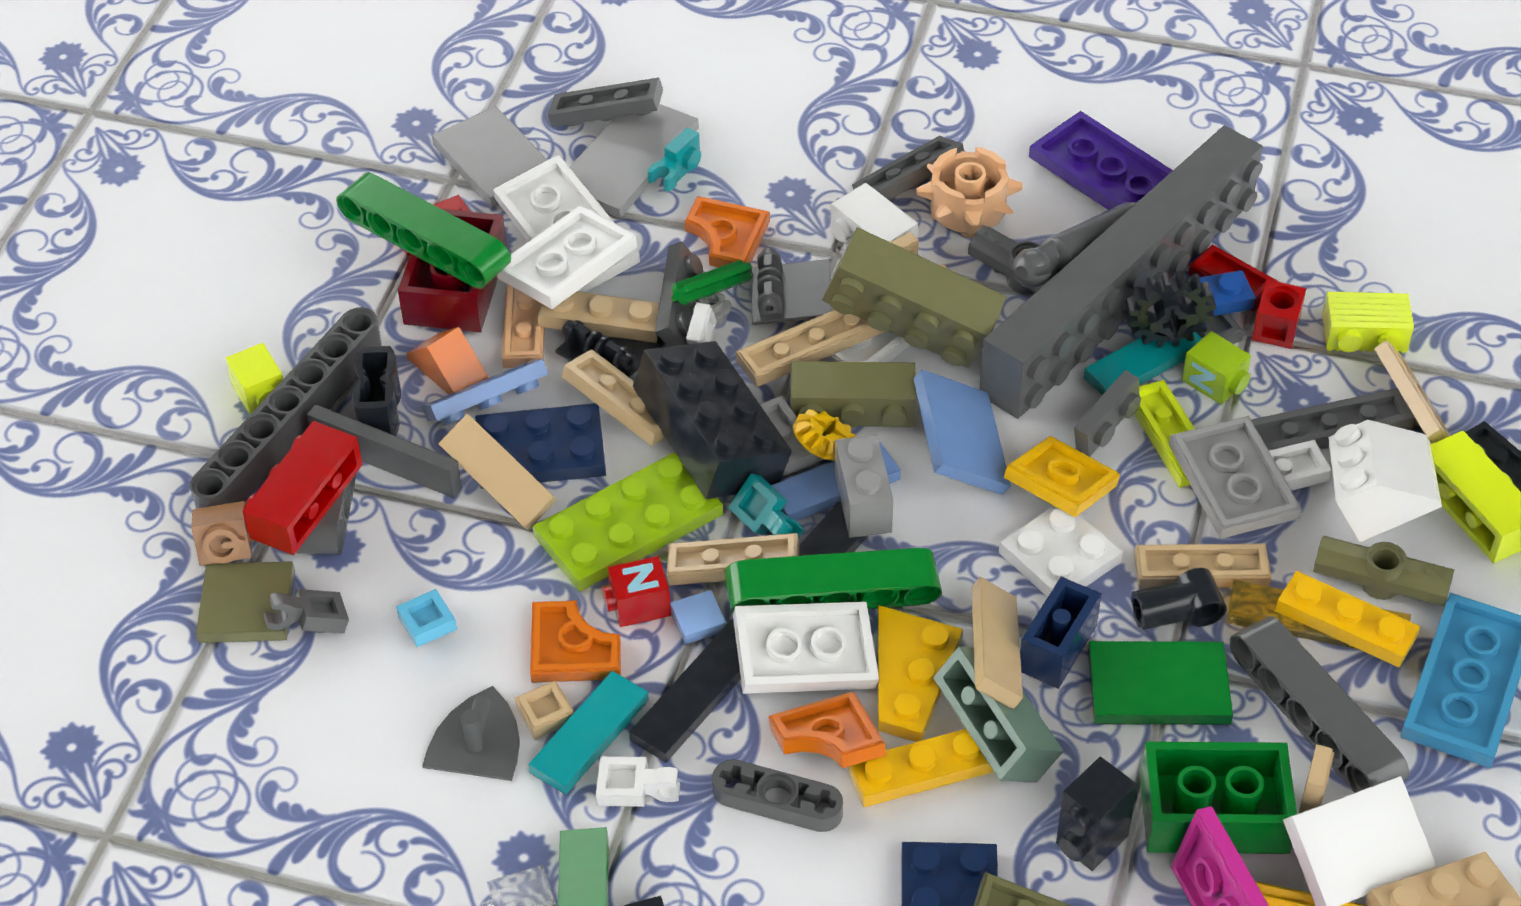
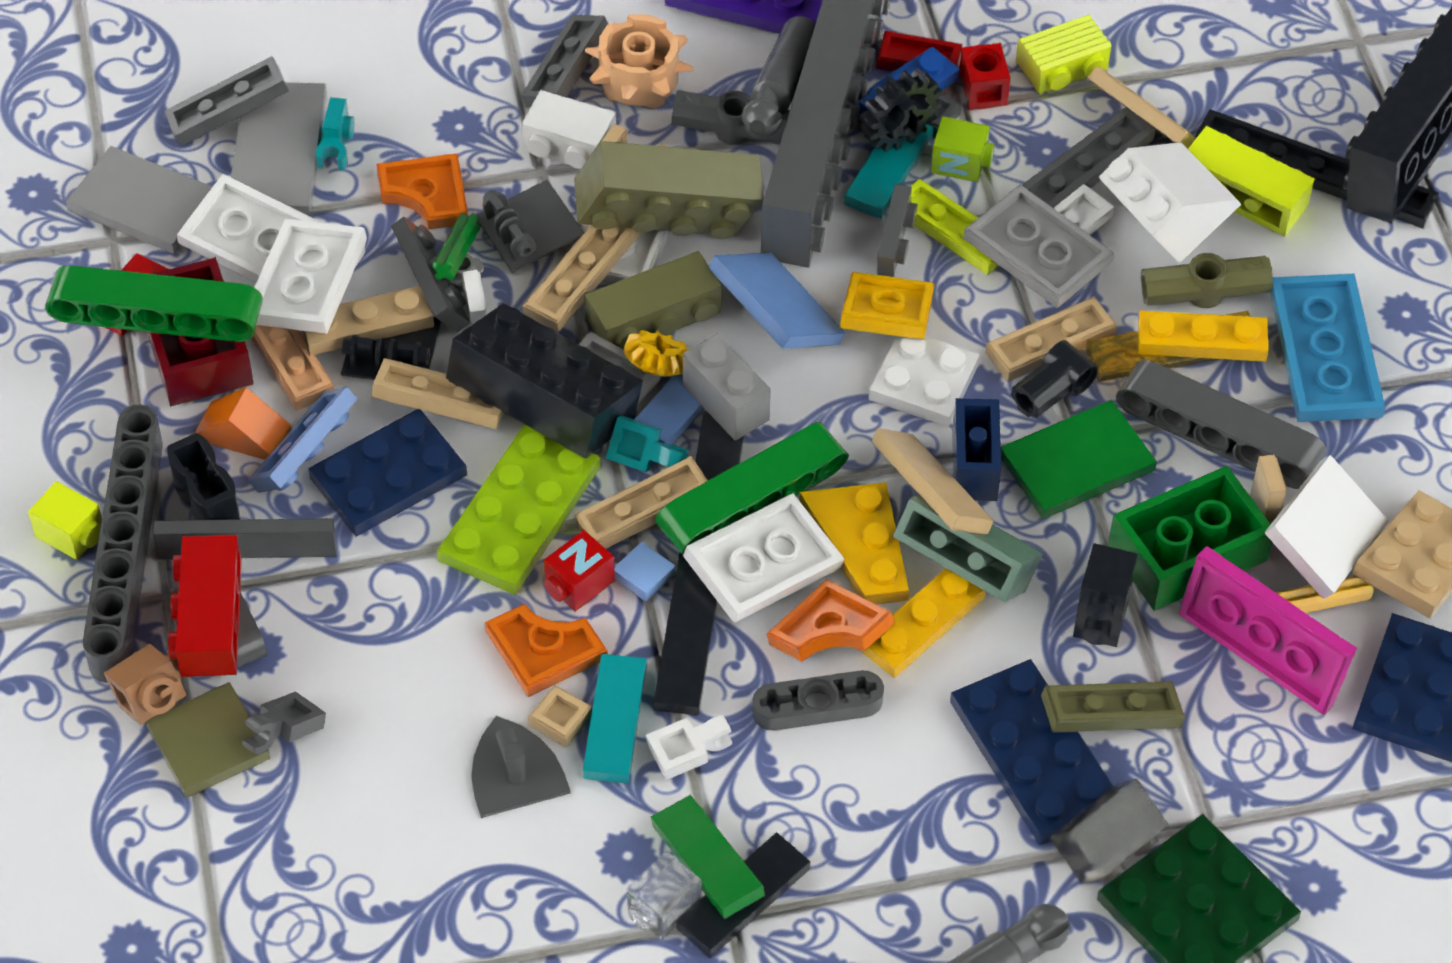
camera: 30 degrees left, 5 degrees up
medium azure plate [396,589,457,647] -> none
tan tile [438,414,557,530] -> none

